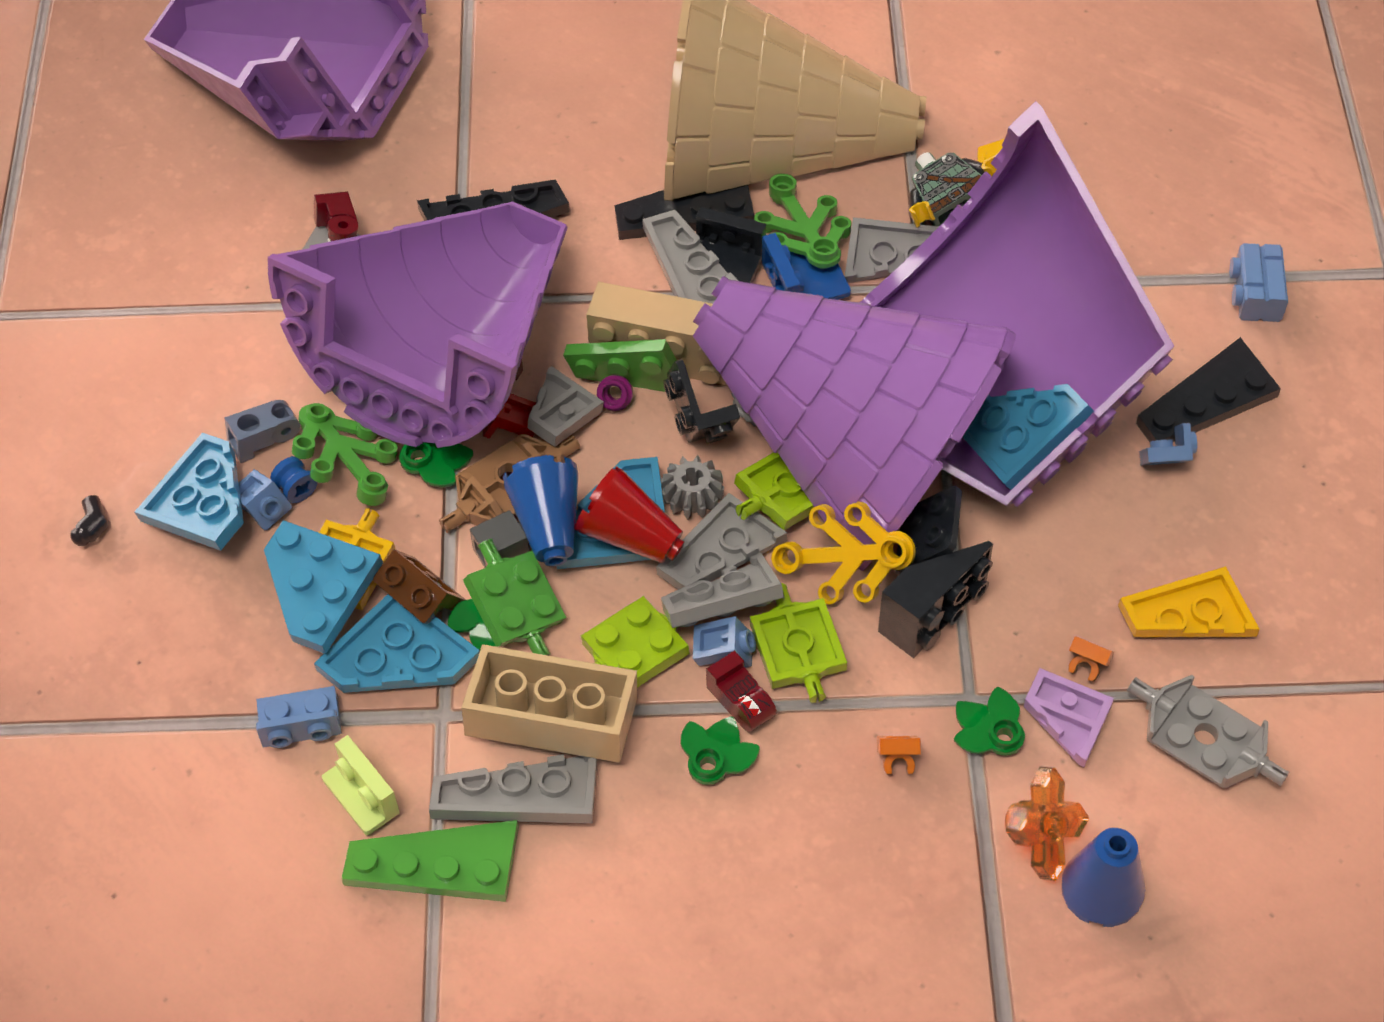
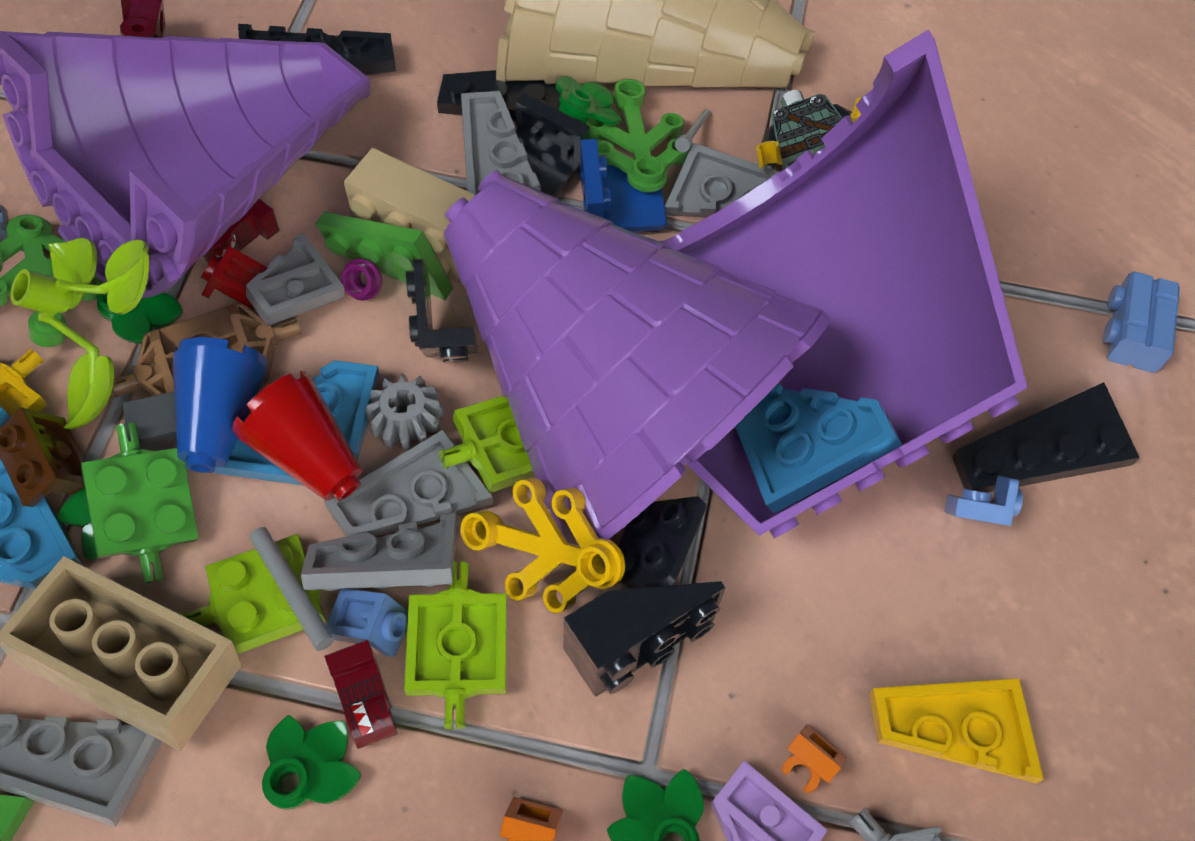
camera: 10 degrees right, 5 degrees up
none -> lime plant [10,238,149,430]
none -> light grey bar [249,527,334,651]
none -> green plate [555,76,622,125]
none -> light grey piece [675,109,711,152]

